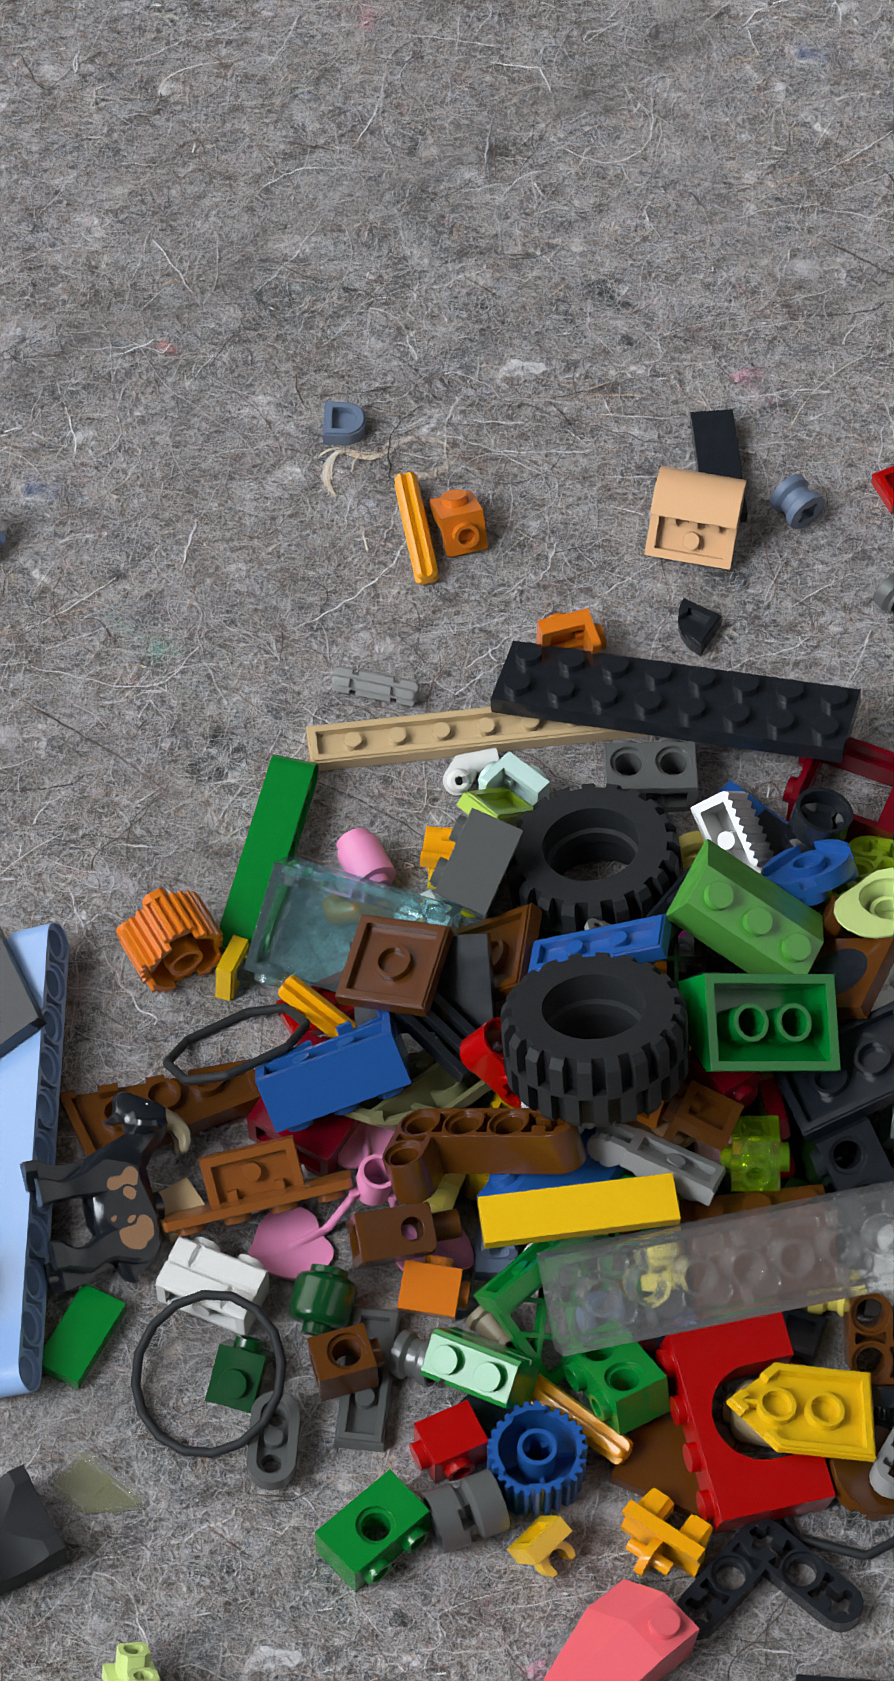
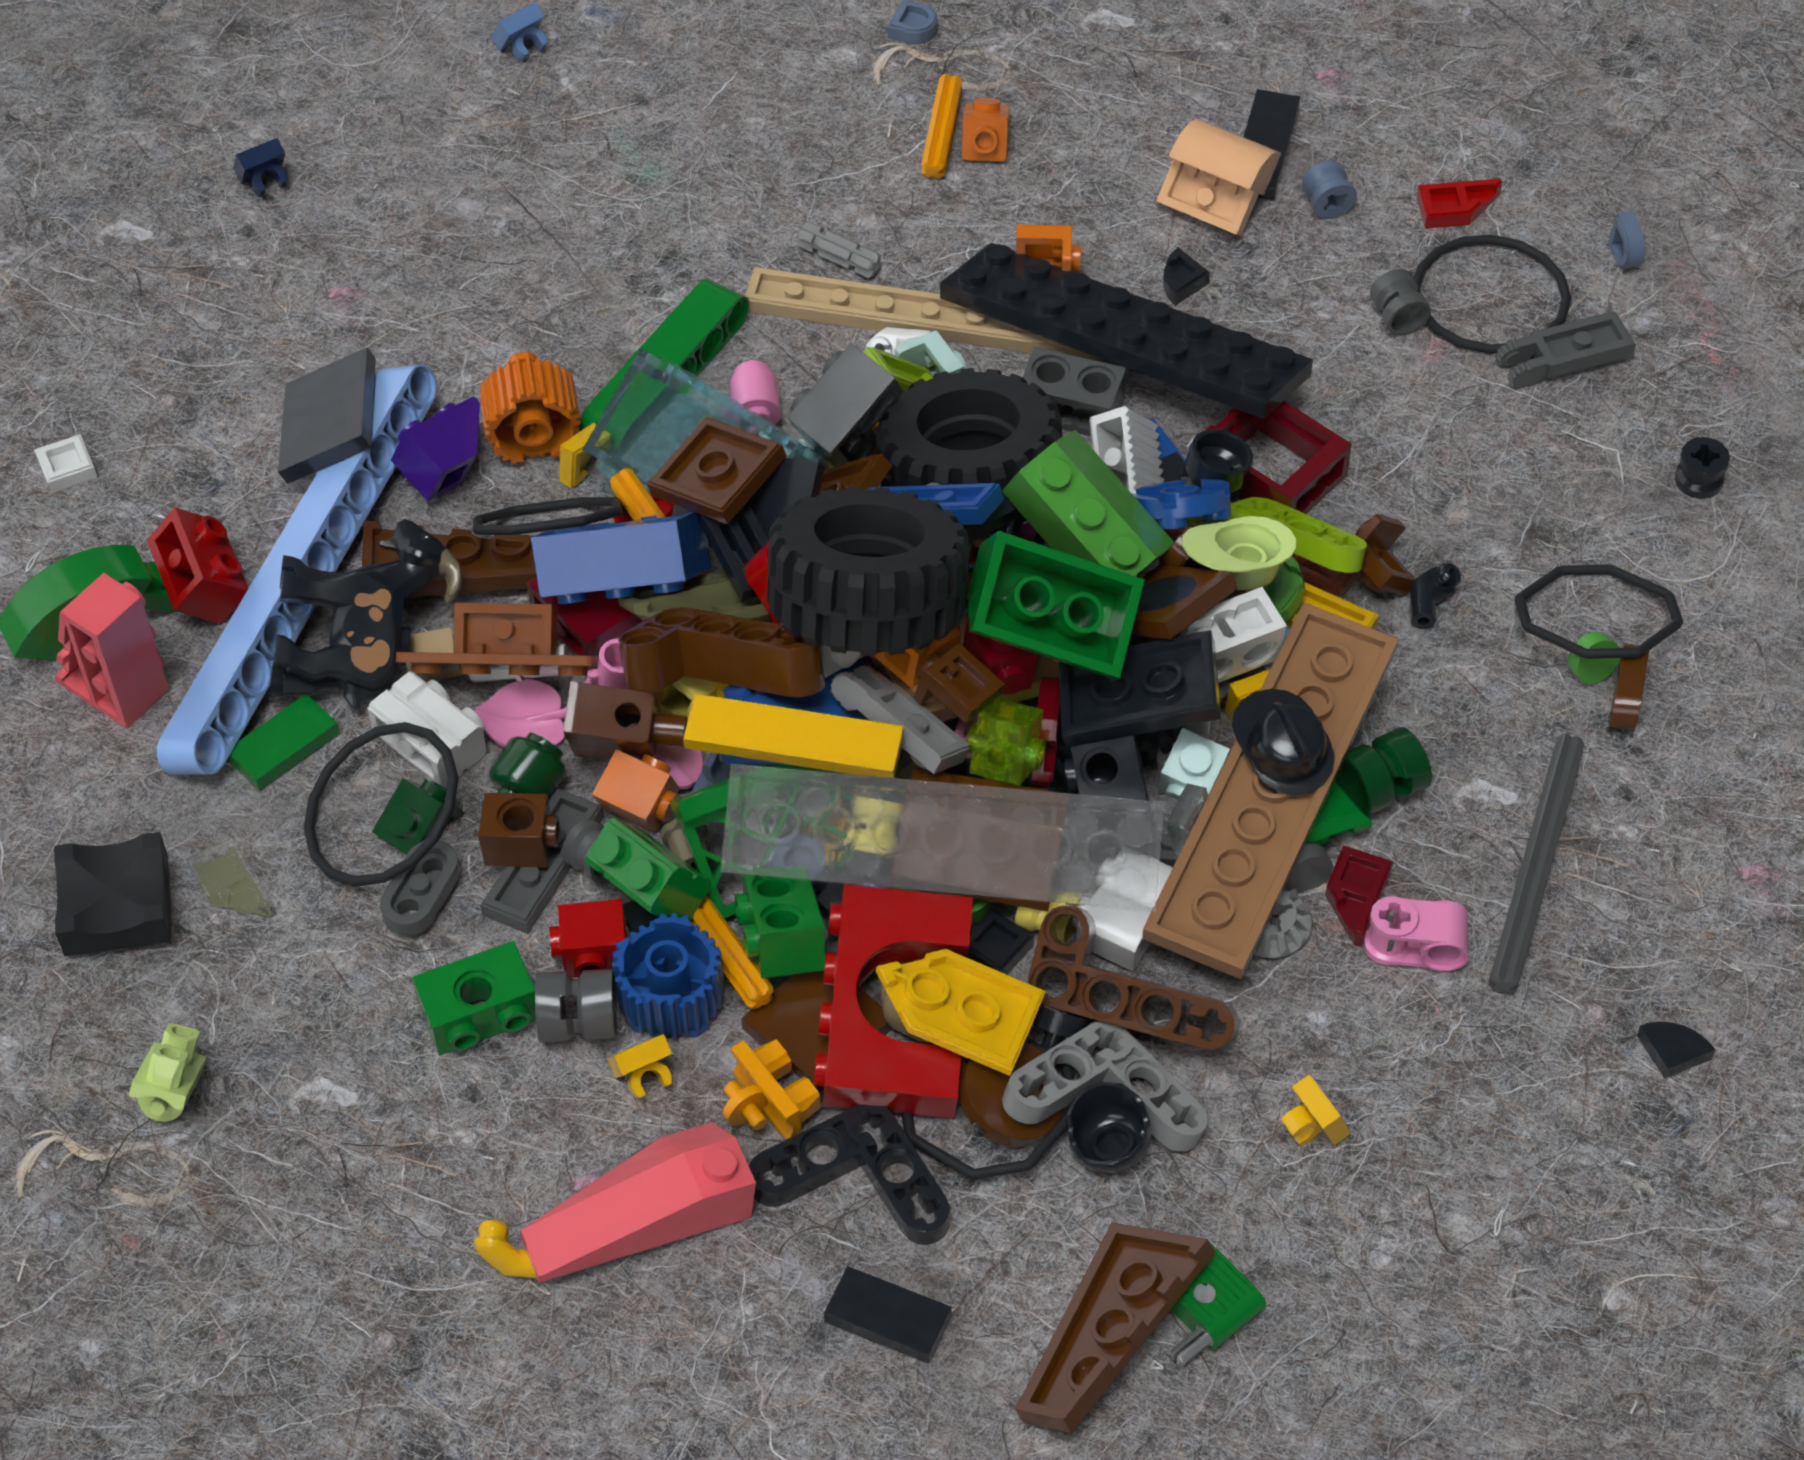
camera: 20 degrees right, 5 degrees down
none -> dark purple slope [391,396,480,501]

